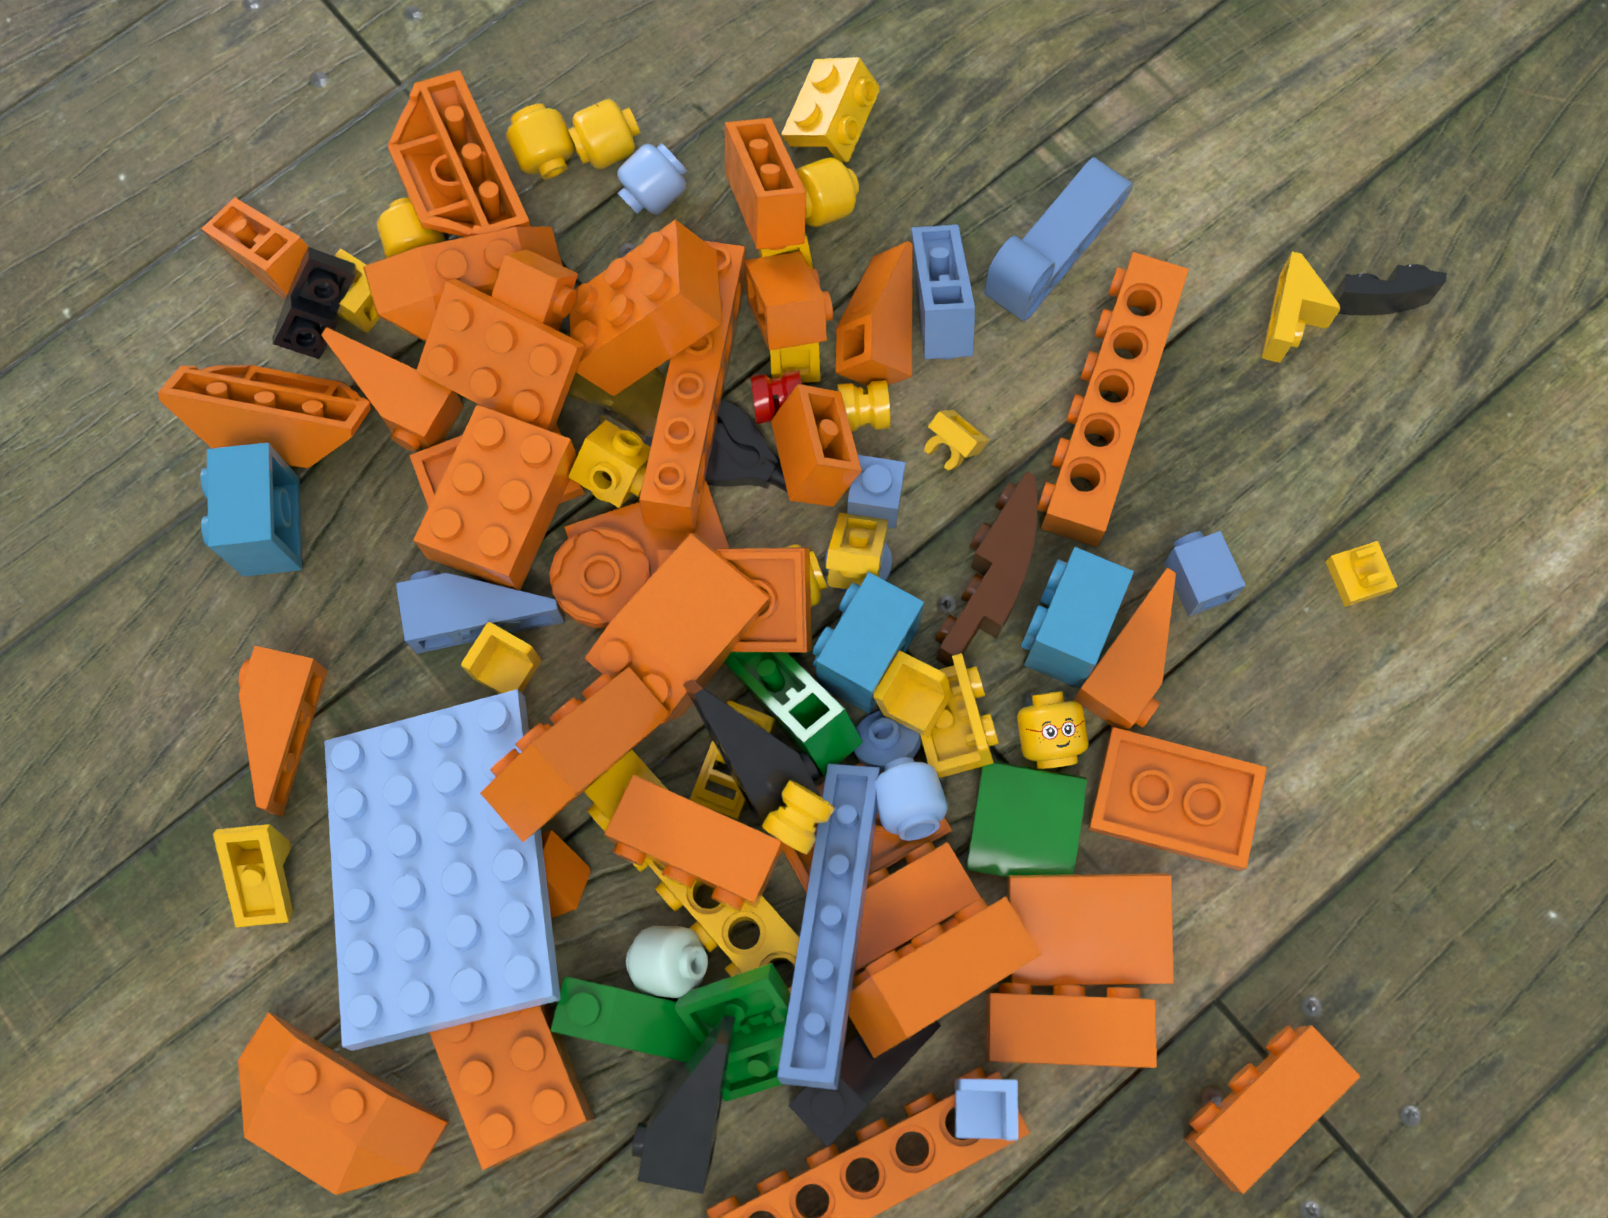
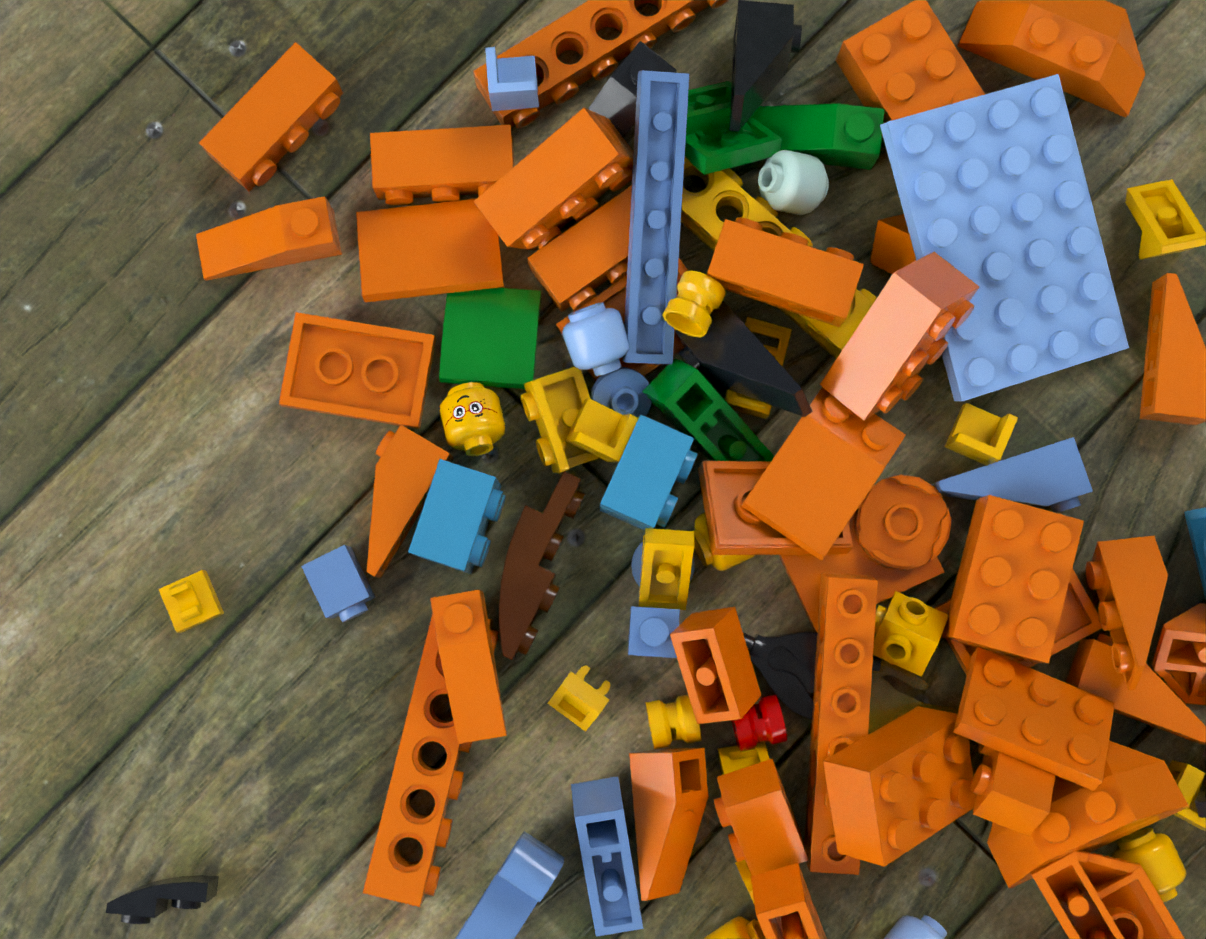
camera: 170 degrees right, 10 degrees up
yellow slope [1262,252,1340,363] -> none
none -> orange slope [196,196,342,281]
none -> orange slope [430,590,507,744]
none -> orange slope [1086,536,1168,691]

